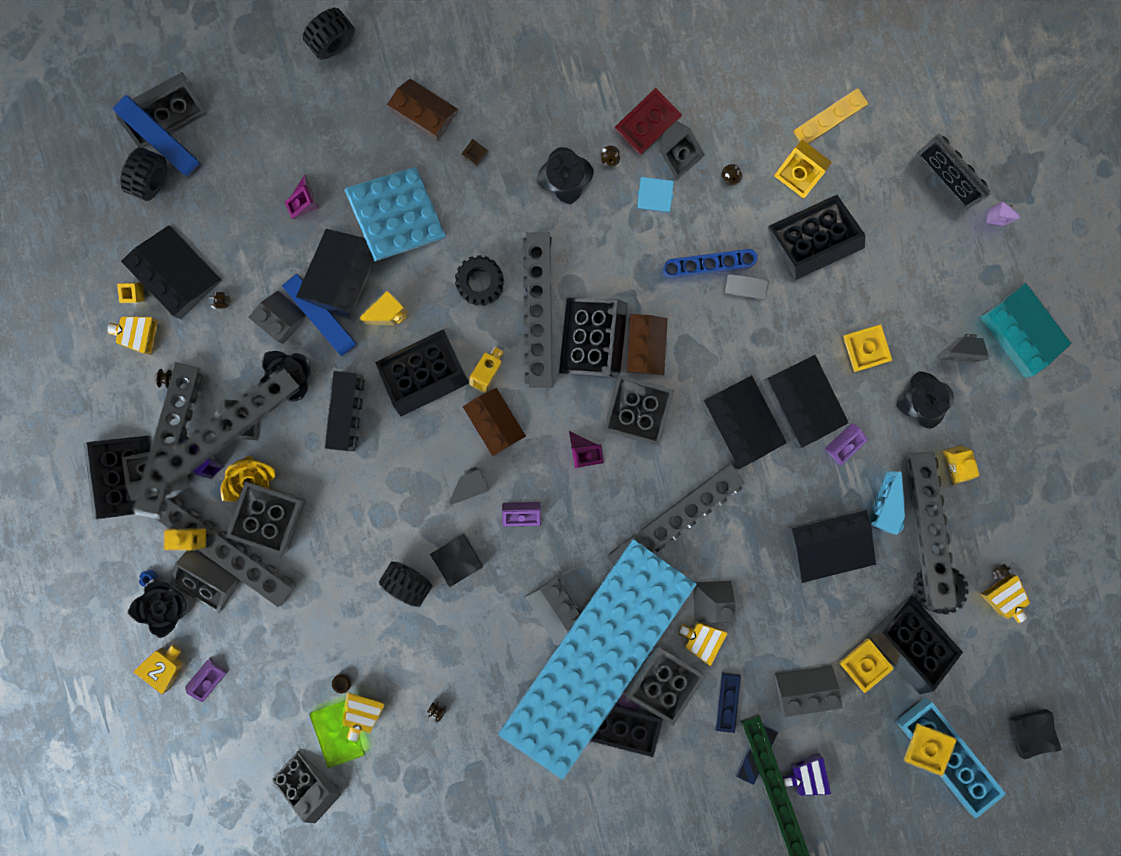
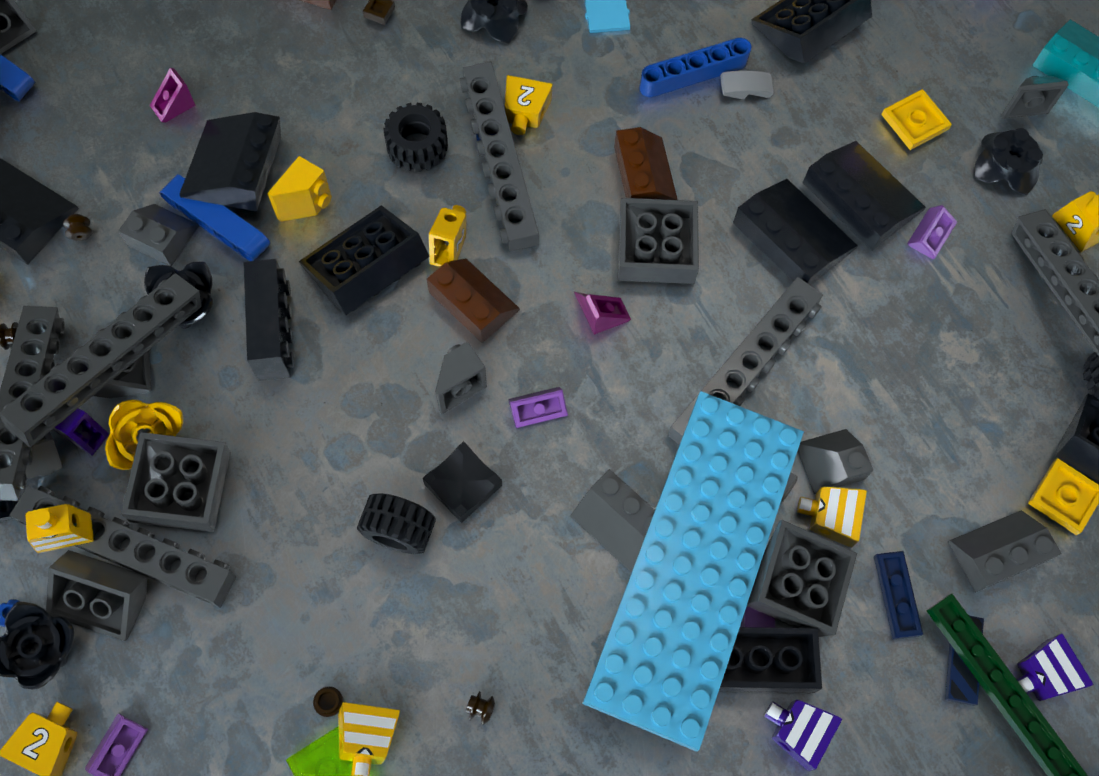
camera: 20 degrees left, 20 degrees down
medium azure plate [345,167,446,261] -> none
black slope [559,298,628,379] -> none
black slope [787,509,876,583] -> none
medium azure slope [869,471,905,535] -> none
none -> yellow torso [504,75,553,135]
none -> dark purple torso [764,699,842,771]

